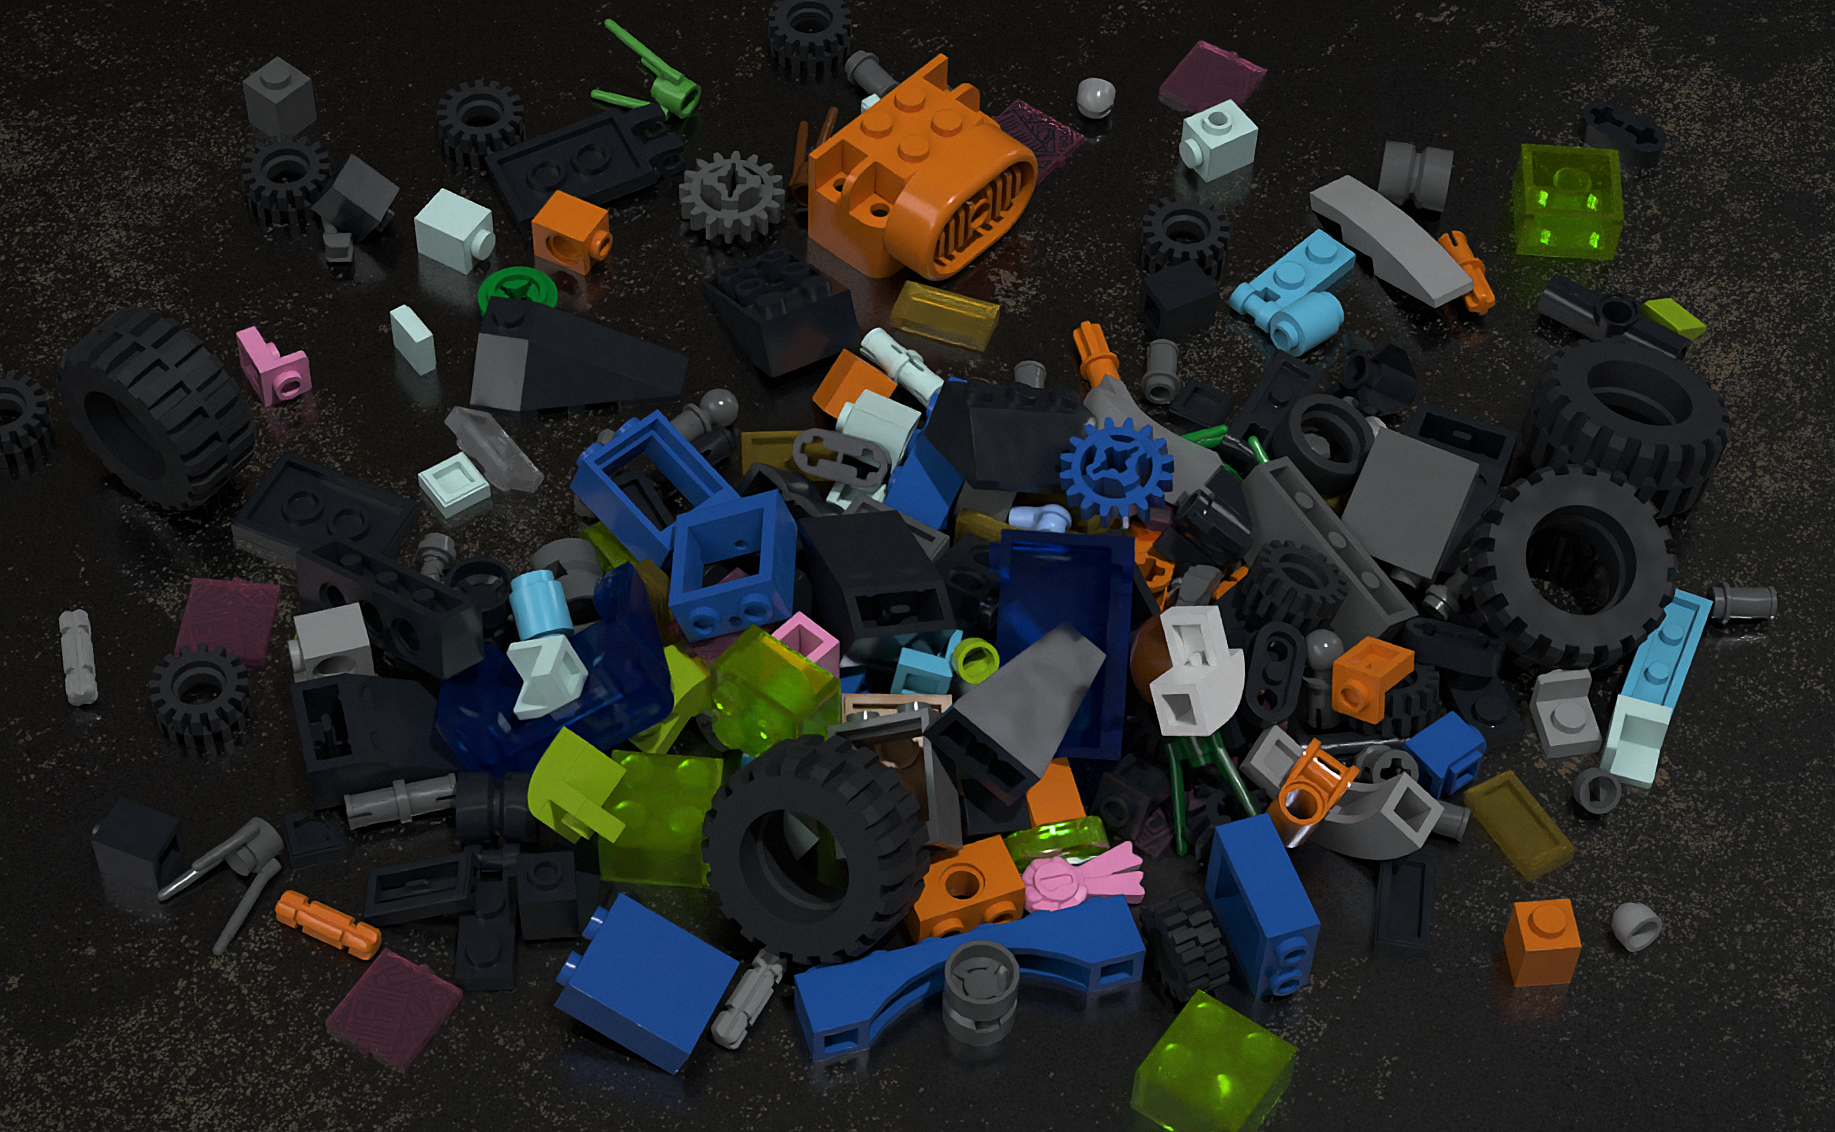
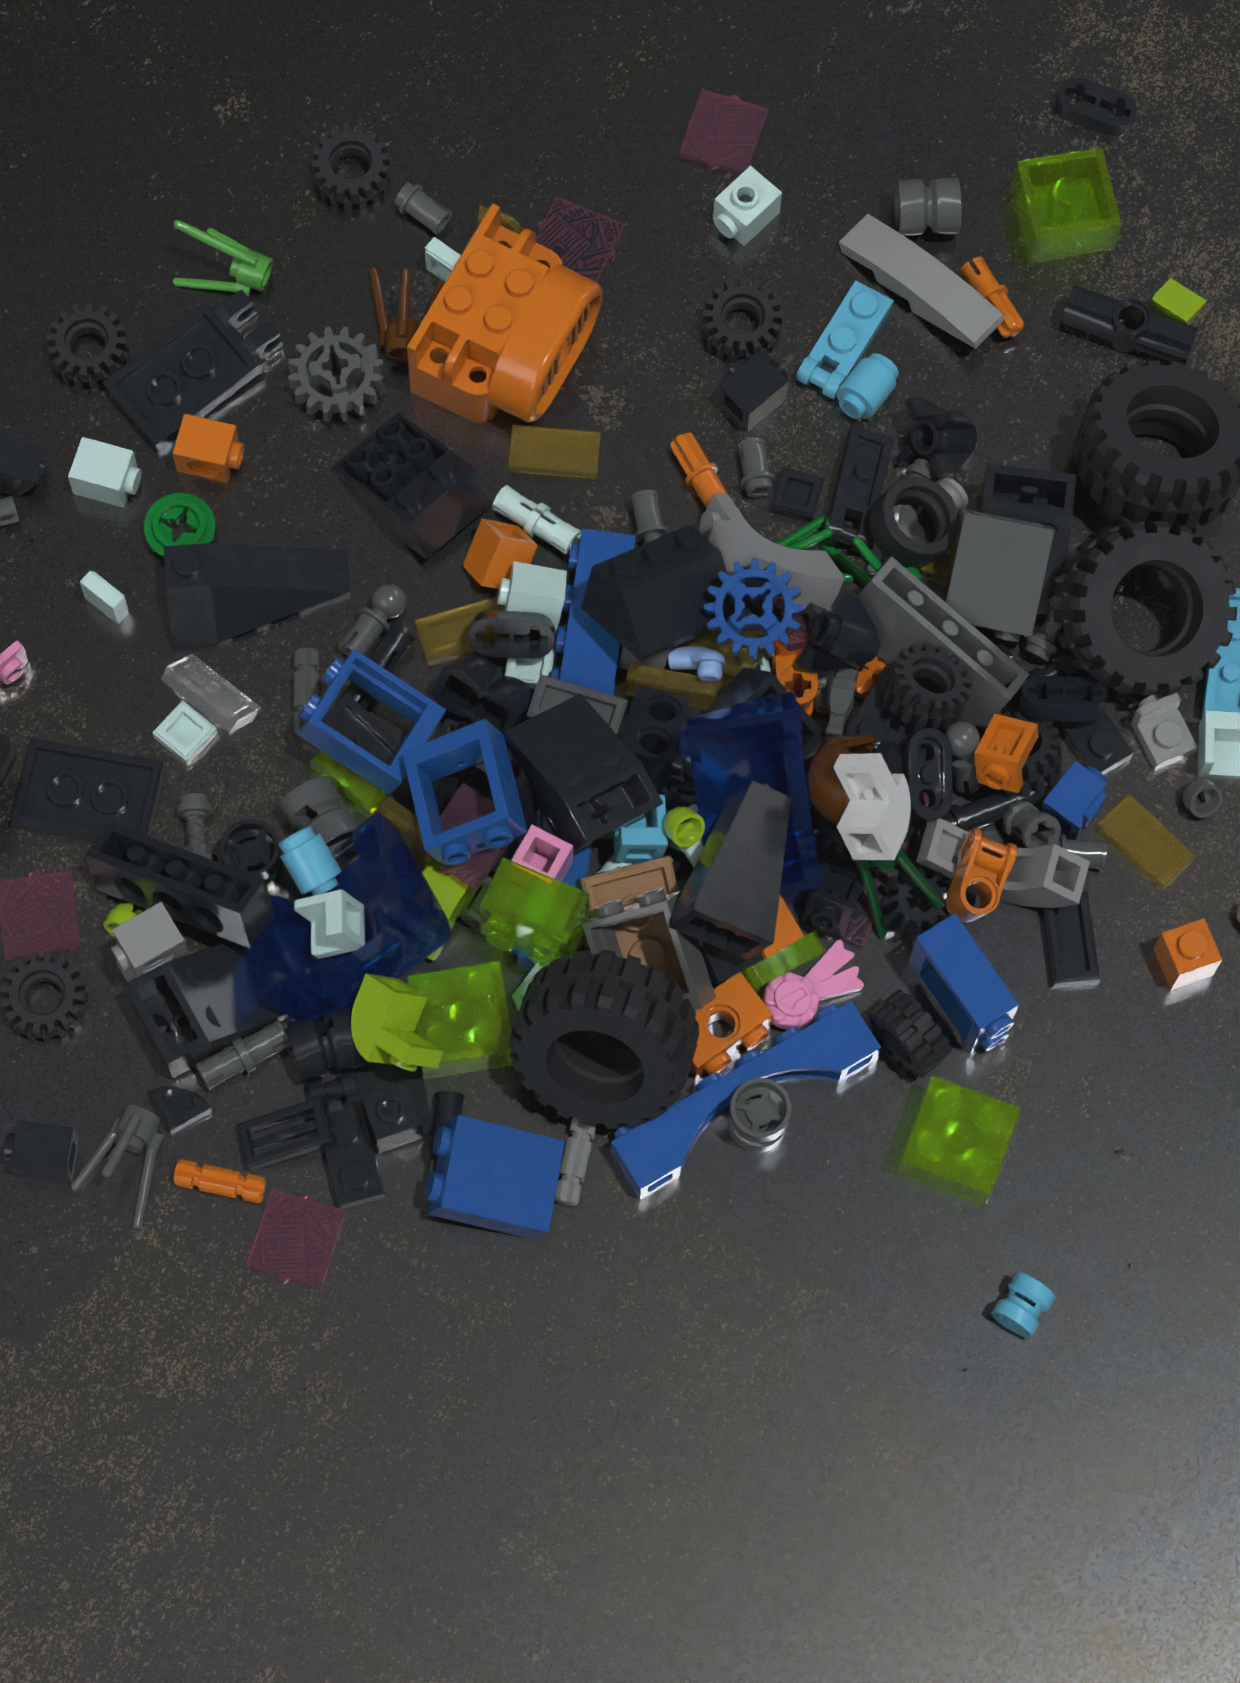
camera: 15 degrees left, 20 degrees up
light grey hinge [1076,78,1116,120] -> none

